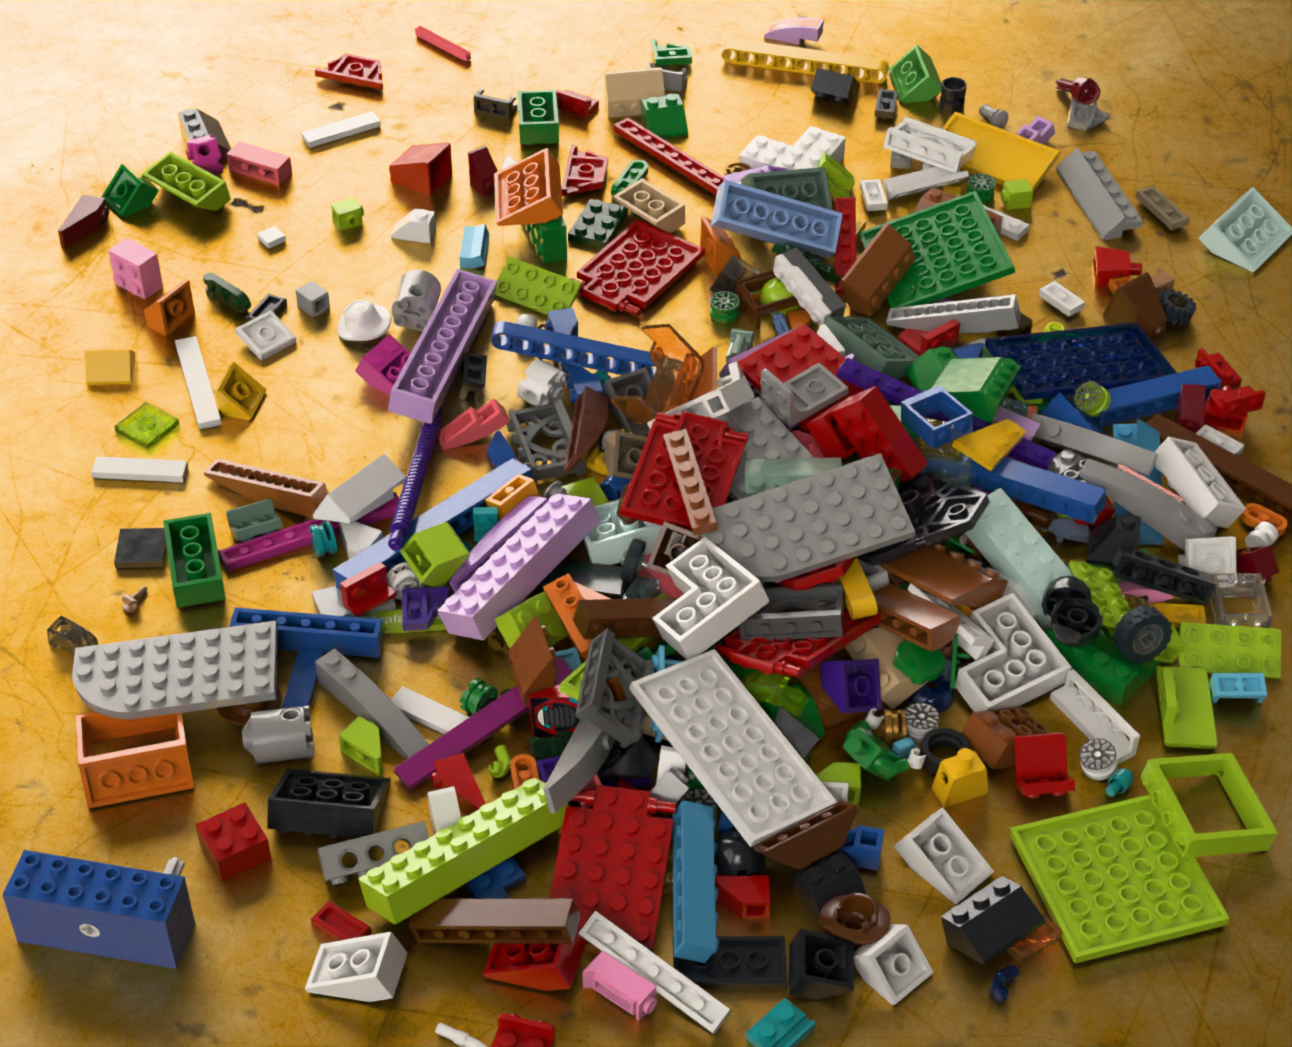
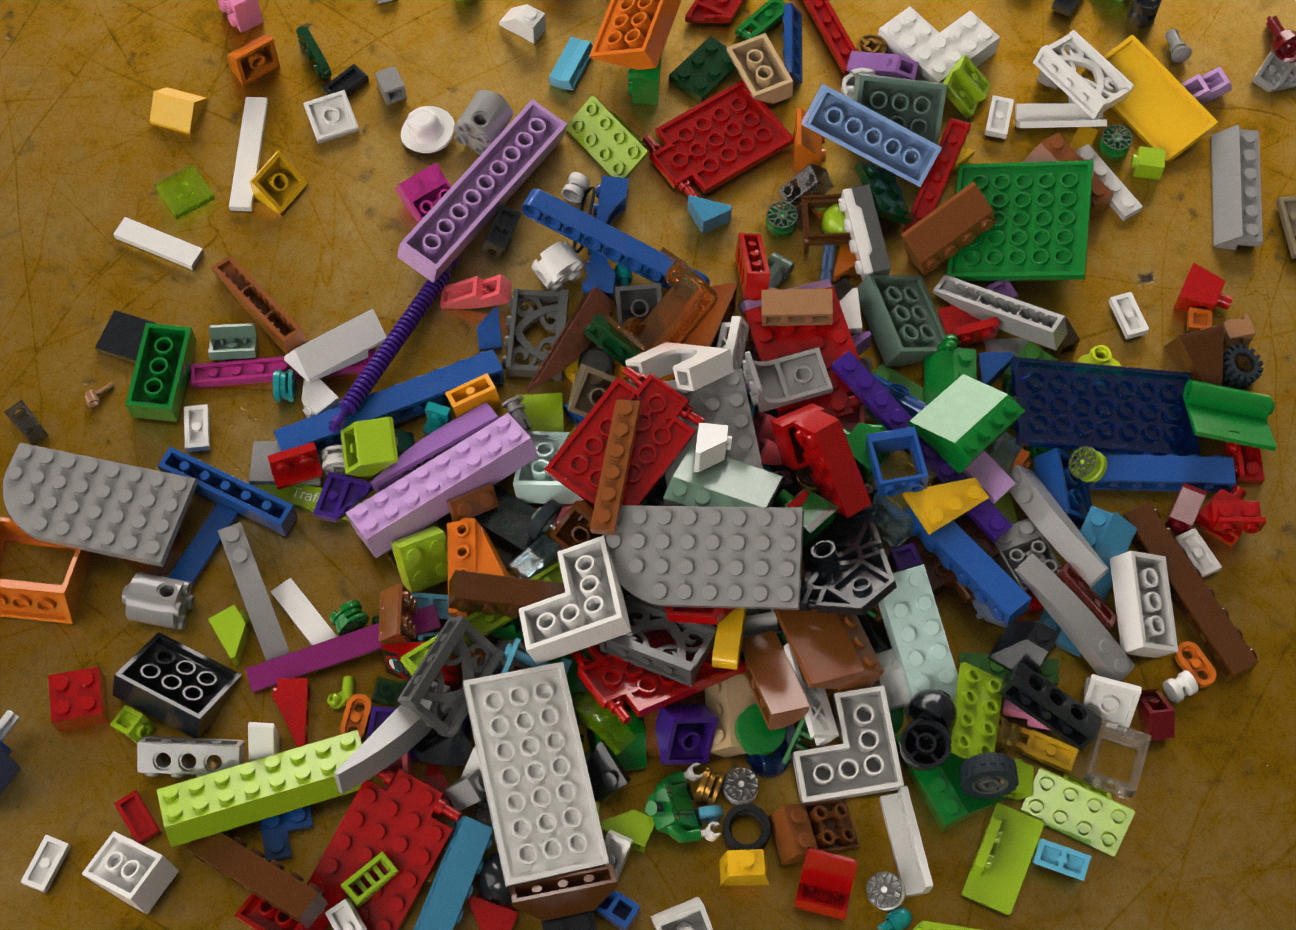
camera: 20 degrees right, 20 degrees up
none -> white plate [21,835,71,894]
none -> lime bracket [110,705,156,744]
none -> white plate [184,404,210,452]
none -> lime slope [341,851,399,908]
none -> dark orange plate [446,482,499,522]
none -> dark green plate [584,314,642,367]
none -> dark azure slope [688,195,732,234]
none -> white slope [694,423,732,472]
none -> red brick [735,233,771,301]
none -> medium nougat brick [761,287,833,326]
none -> blue plate [783,2,802,85]
none -> green arm [937,334,959,352]
none -> green door [1183,380,1277,451]

